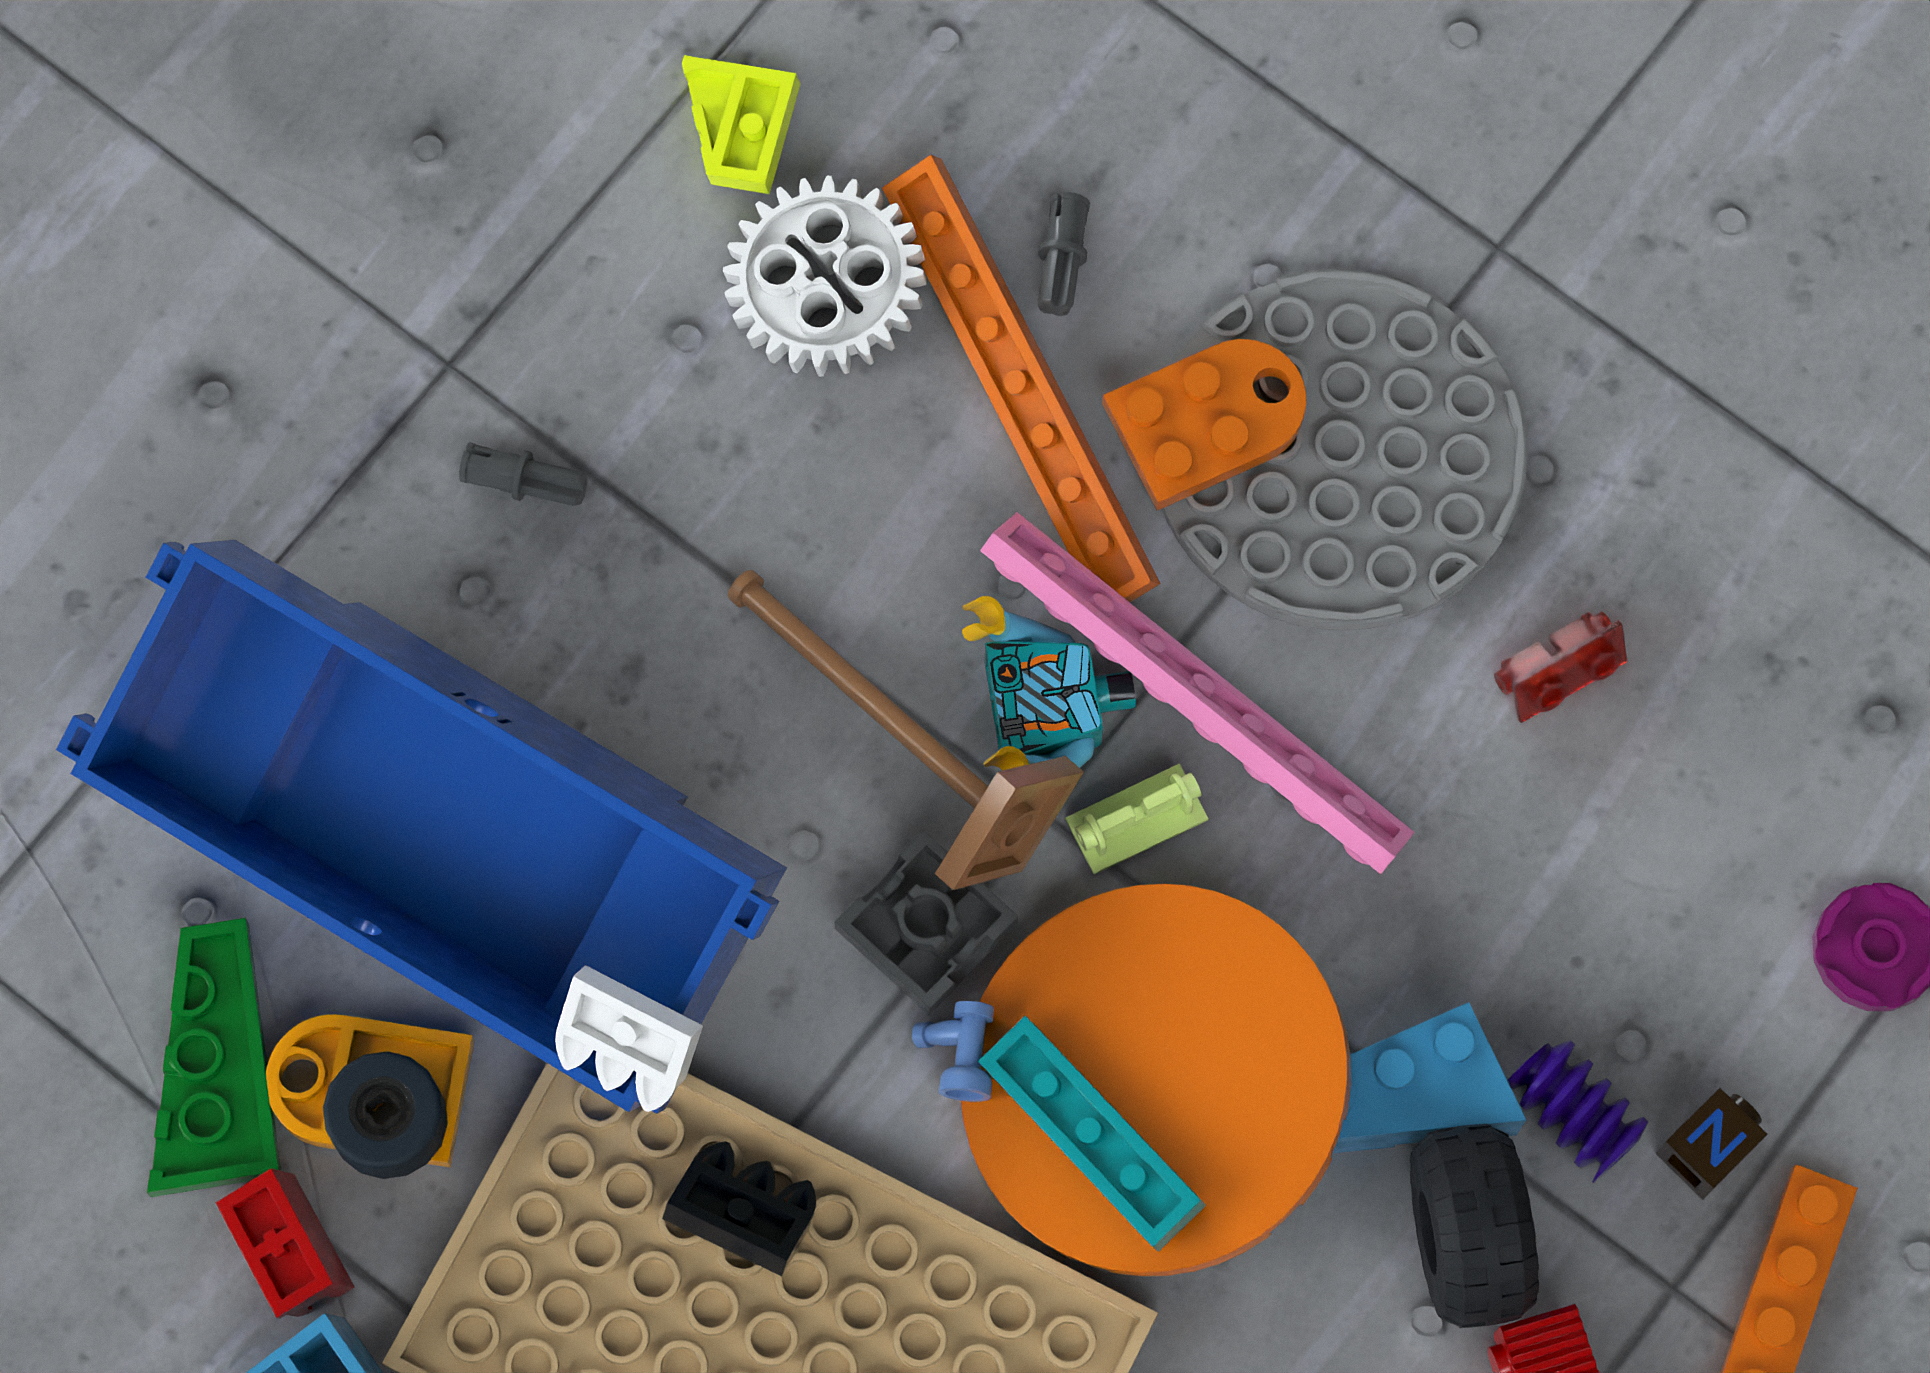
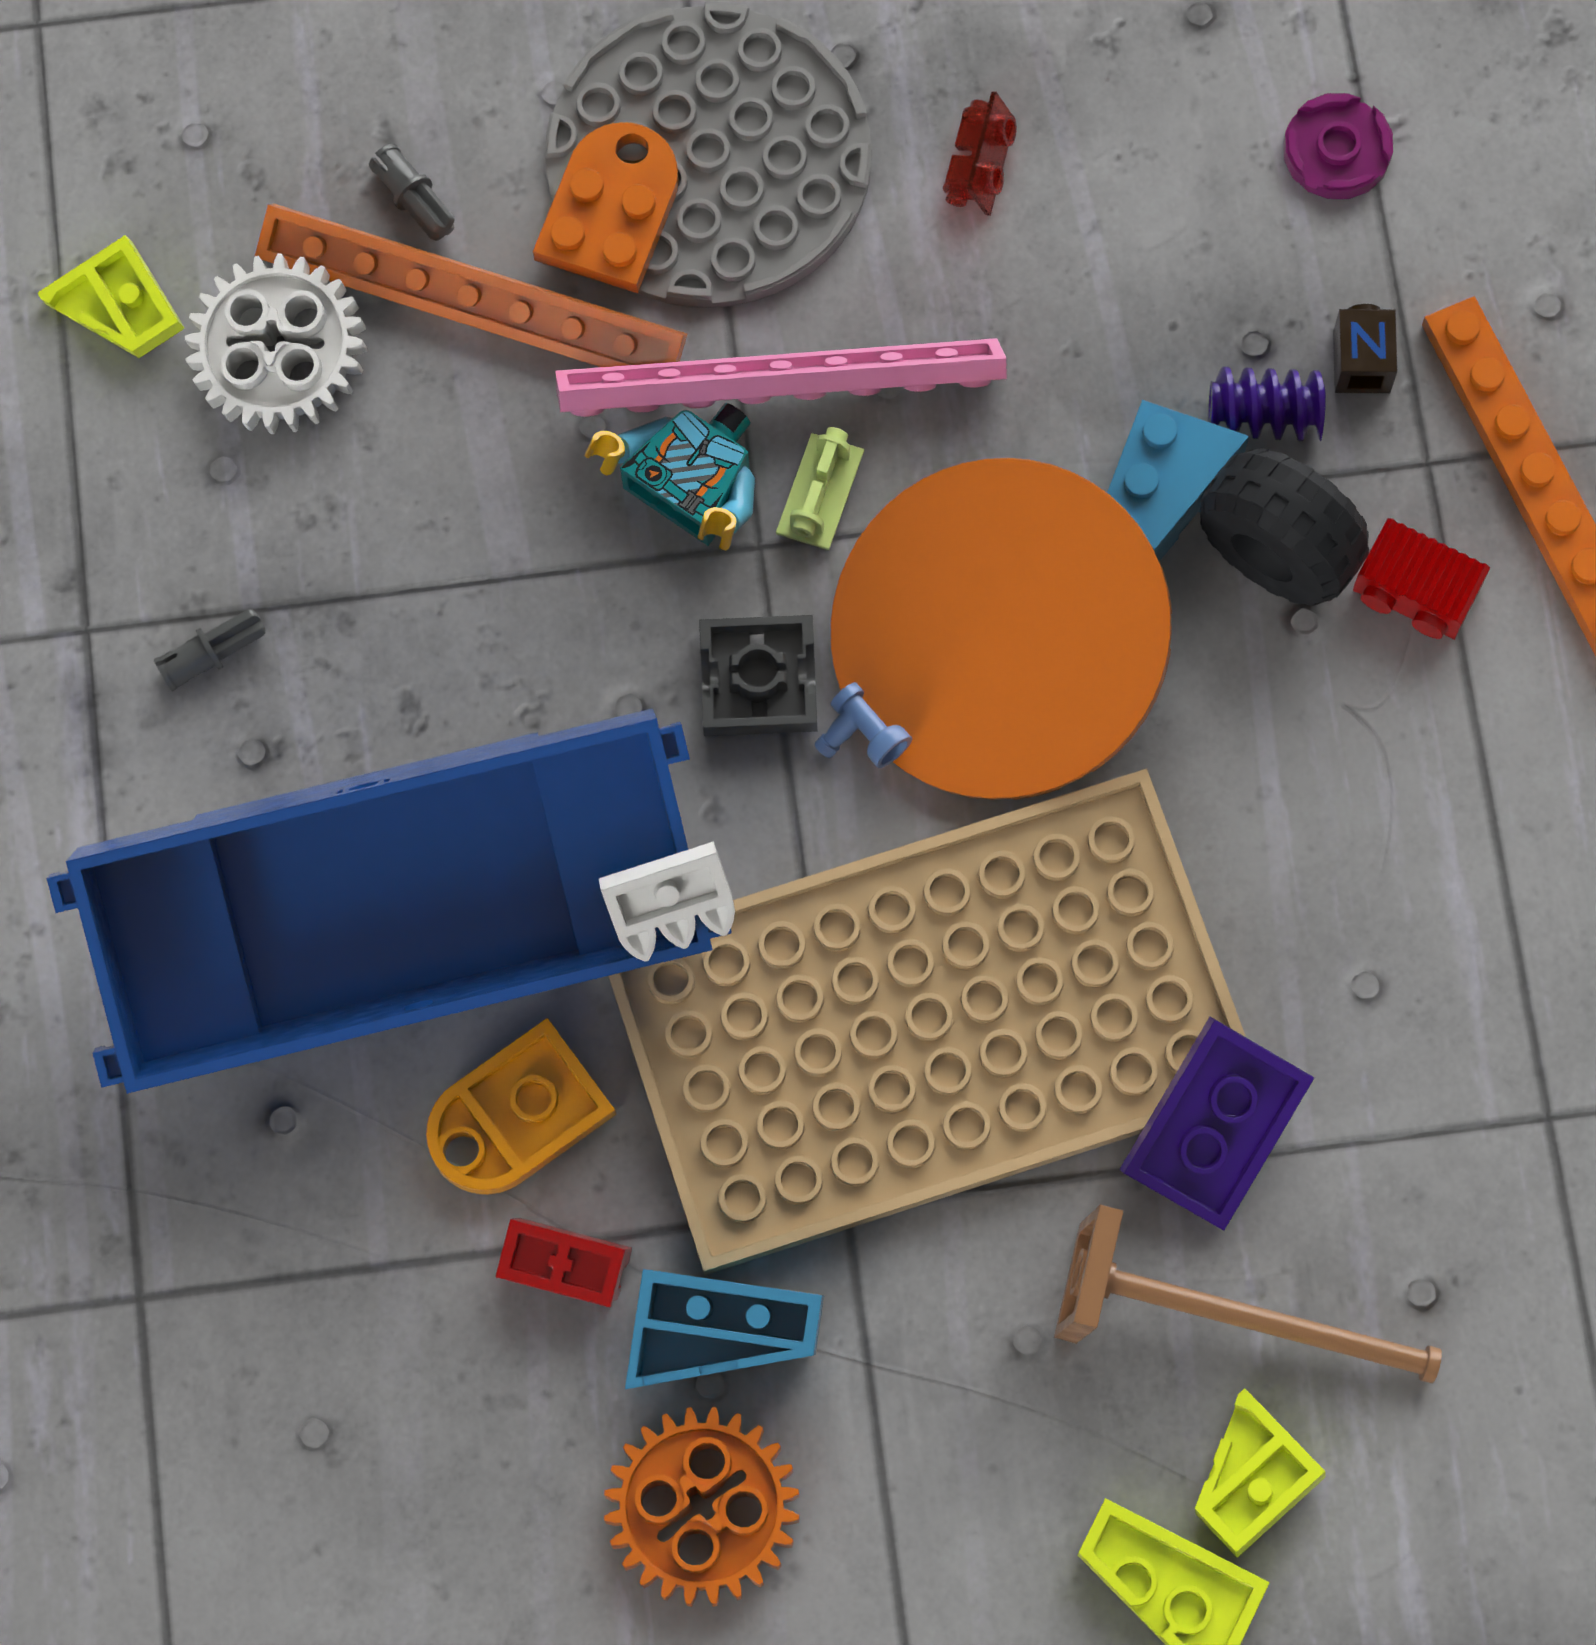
camera: 40 degrees left, 0 degrees up
green wing [147,918,281,1197] -> none
black wheel [323,1051,448,1179] -> none
black plate [662,1141,816,1276] -> none
medium nougat tile [728,570,1084,890] -> none
teal plate [978,1016,1206,1252] -> none

